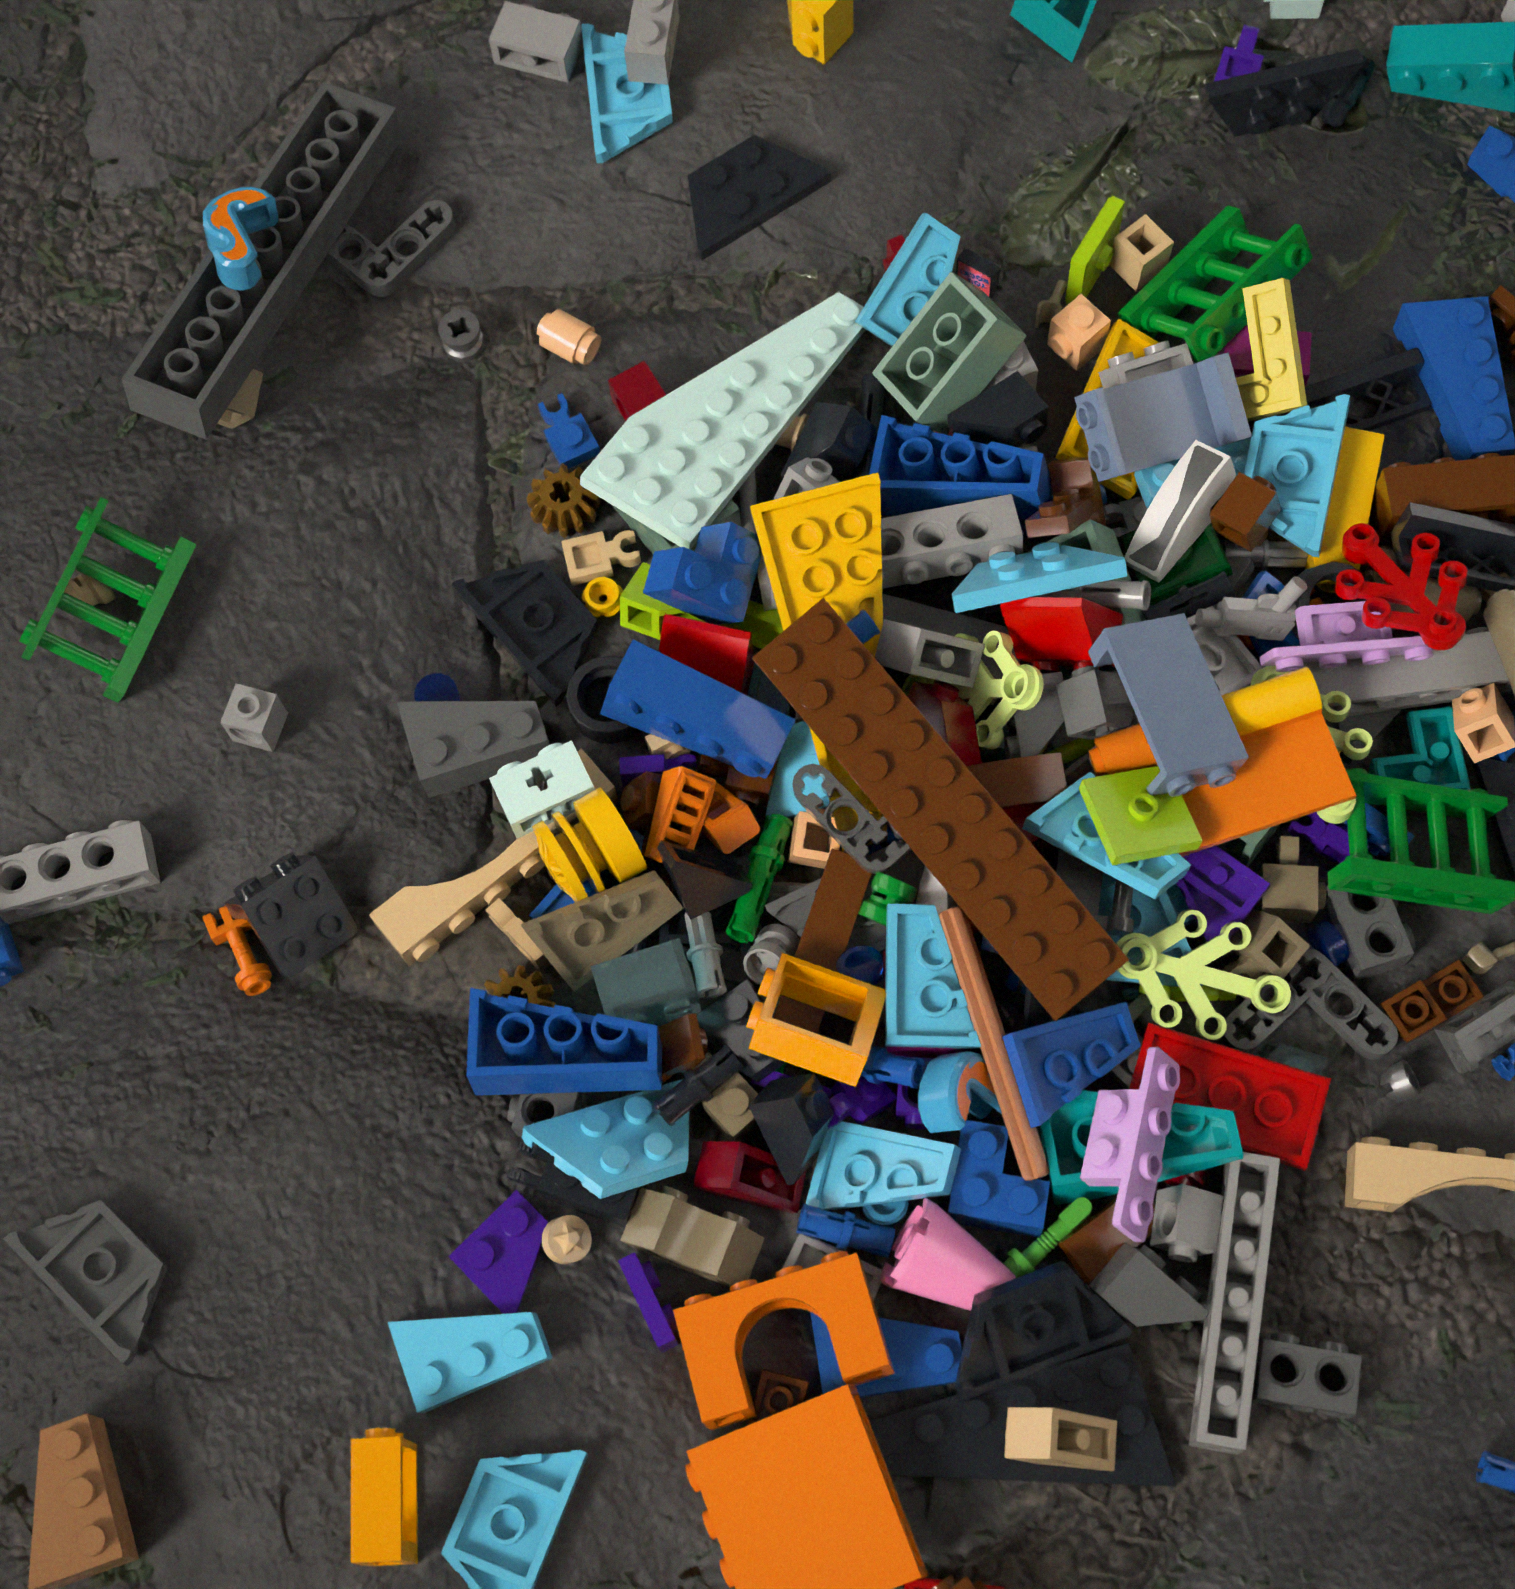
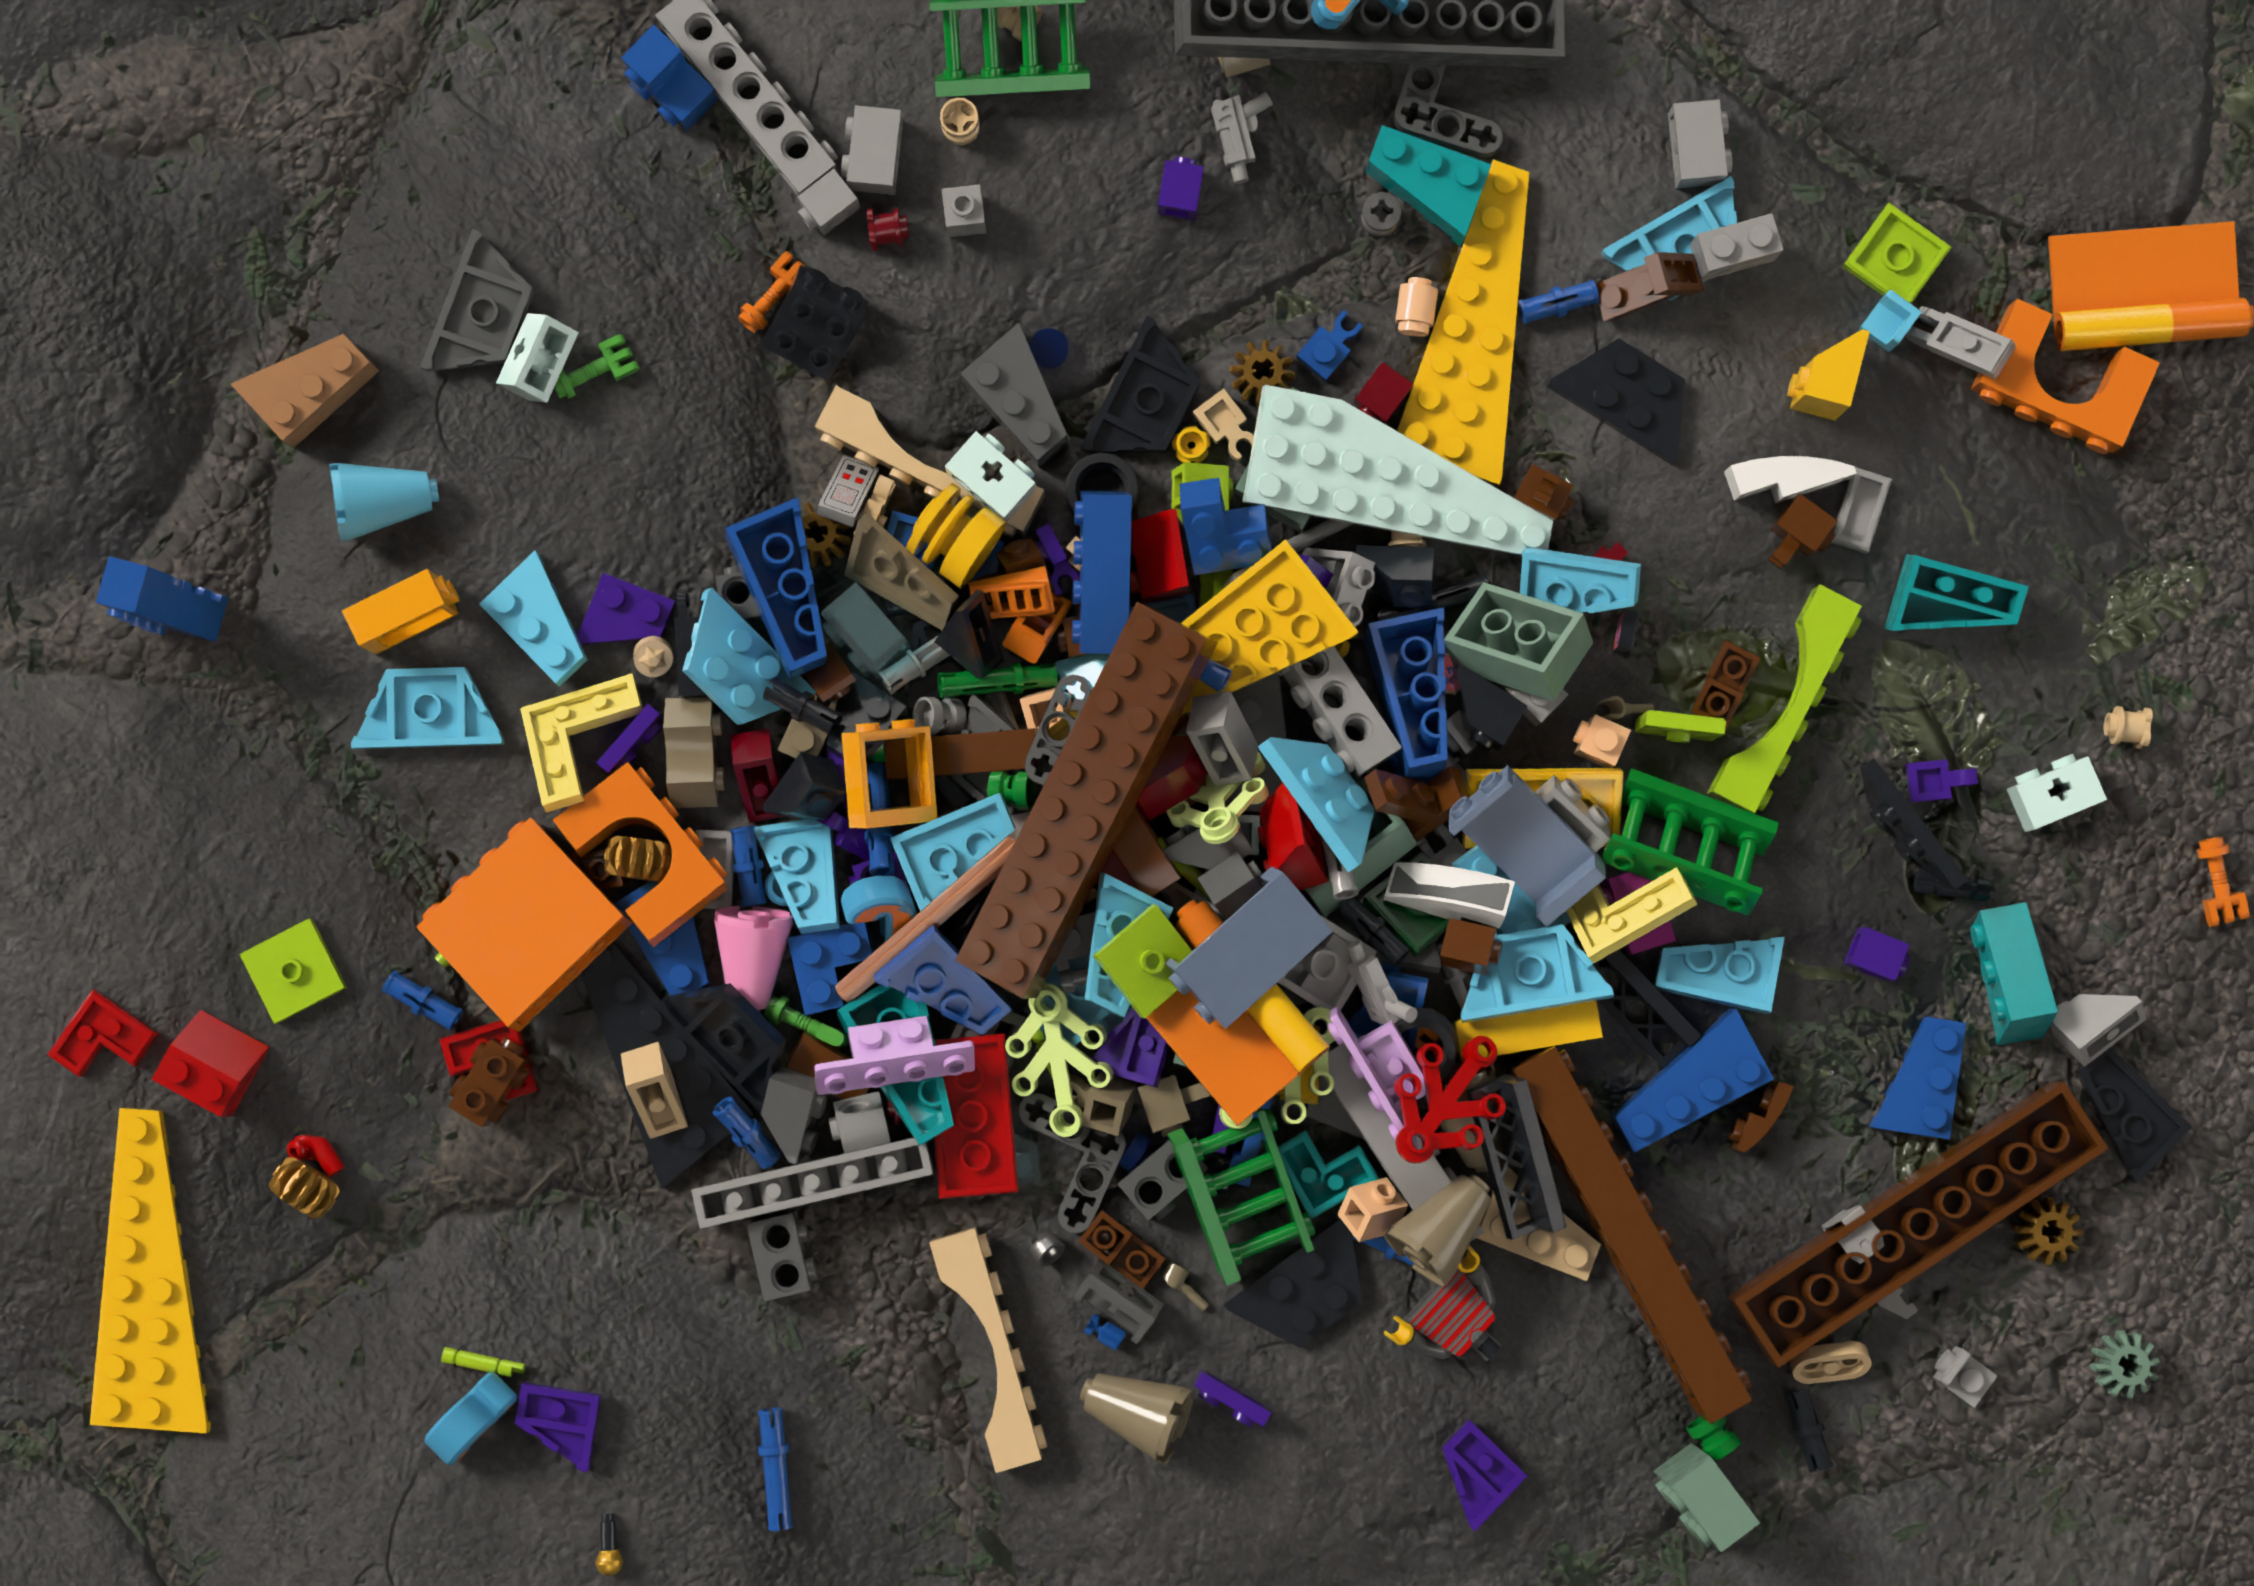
camera: 60 degrees right, 15 degrees up
clear blue tile [836,946,885,986] -> none
tan brick [1109,214,1174,291] -> none
none -> medium azure cone [329,463,439,542]
none -> light aqua brick [496,313,579,403]
none -> light yellow plate [520,674,643,813]
none -> bright green hinge [554,334,640,399]
none -> pearl gold gear [604,836,672,882]
none -> blue pin [713,1096,781,1169]
none -> light grey brick [797,169,860,236]
none -> light grey tile [816,455,879,527]
none -> light grey brick [841,105,903,195]
none -> dark red brick [867,208,910,251]
none -> tan wheel [940,97,980,145]
none -> dark purple brick [1157,157,1204,221]
none -> light grey piece [1211,92,1273,184]
none -> teal wedge [1365,125,1492,247]
none -> yellow wing [1397,159,1529,487]
none -> reddish brown brick [1514,464,1575,523]
none -> blue pin [1518,279,1599,324]
none -> reddish brown bracket [1596,252,1705,322]
none -> medium azure wing [1654,937,1785,1015]
none -> reddish brown slope [1691,639,1761,729]
none -> lime arch [1707,584,1862,813]
none -> white slope [1724,456,1857,503]
none -> reddish brown brick [1768,493,1838,569]
none -> light grey tile [1831,467,1892,554]
none -> dark purple brick [1843,927,1911,982]

